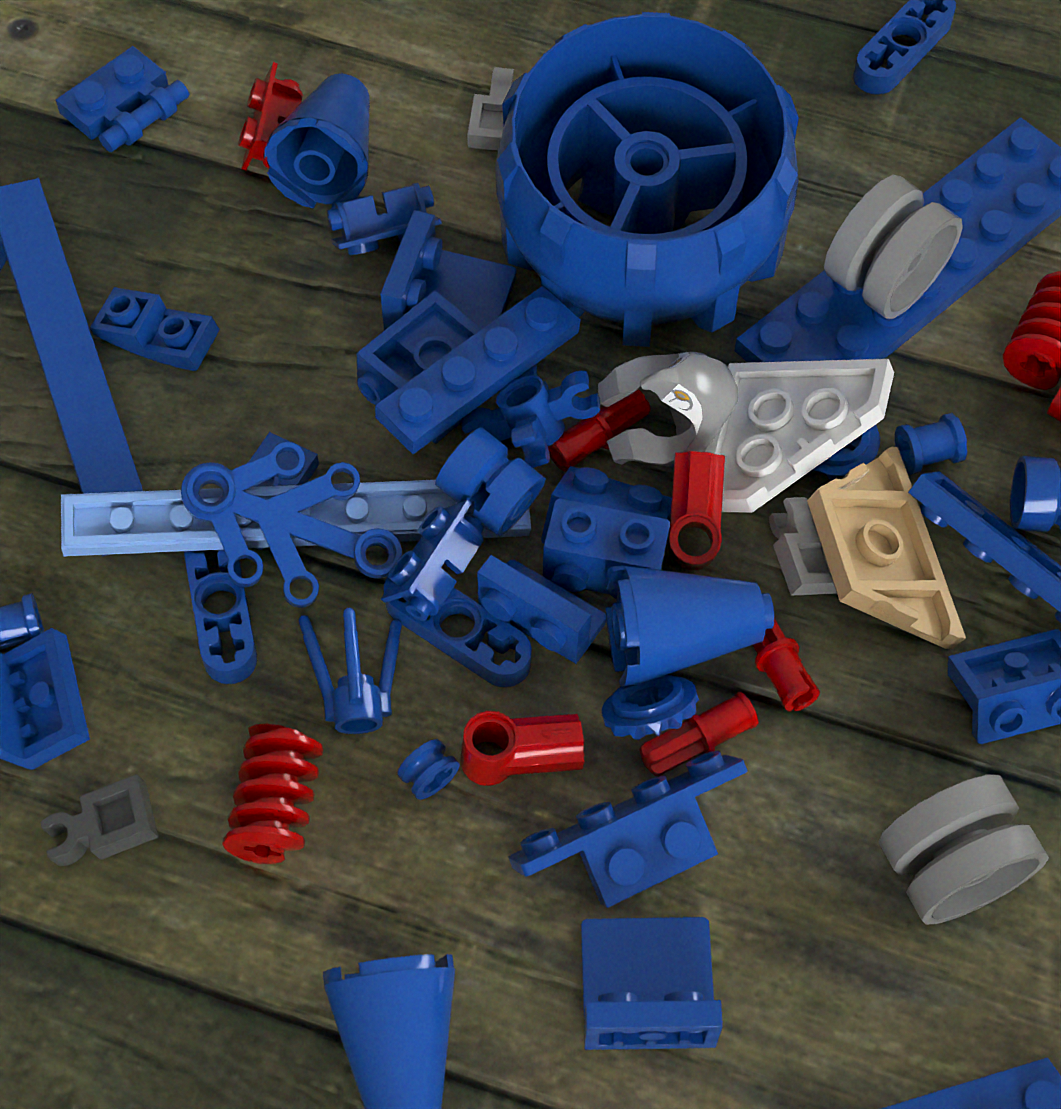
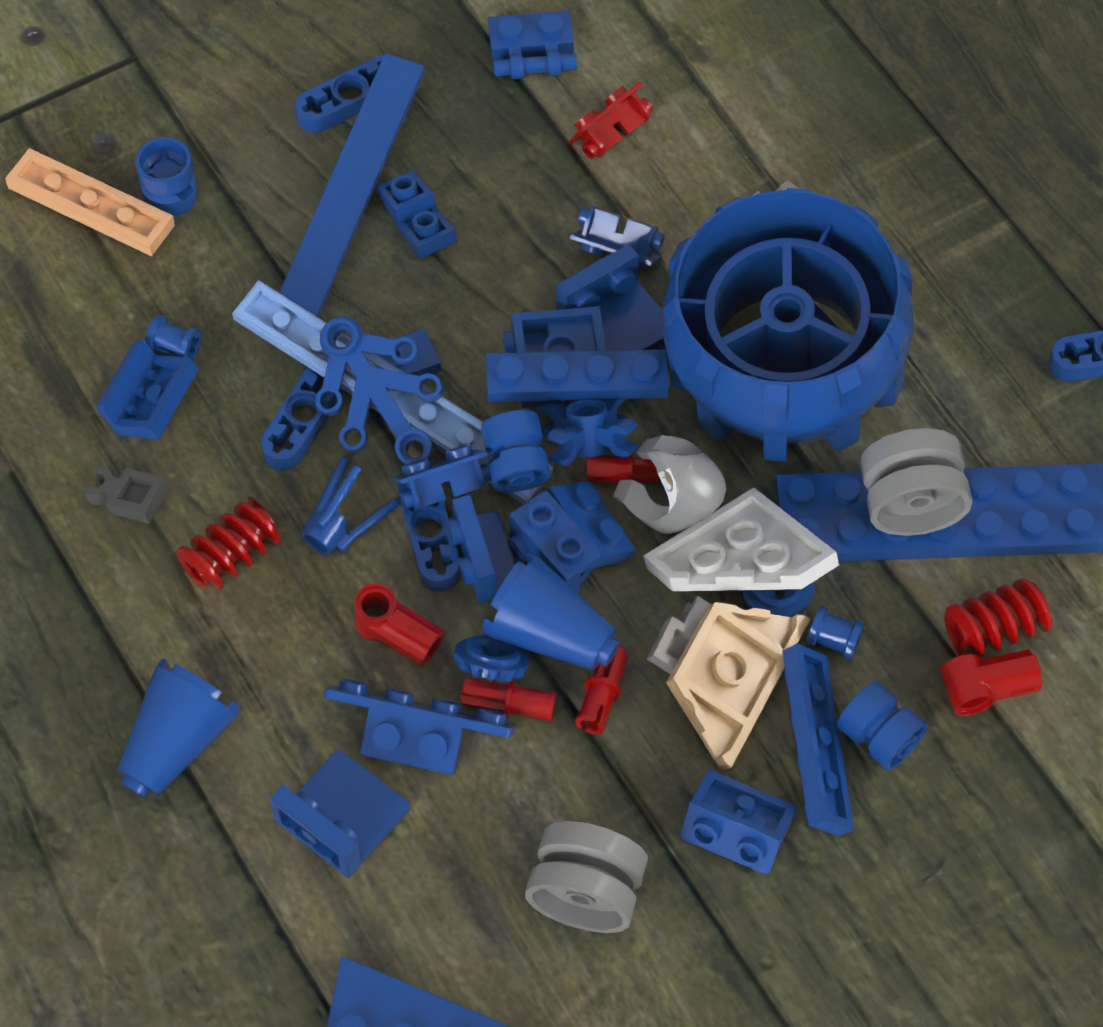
camera: 40 degrees right, 0 degrees up
blue cone [264,74,370,209] -> none
blue bush [397,739,460,800] -> none
red piece [667,451,725,570] -> none

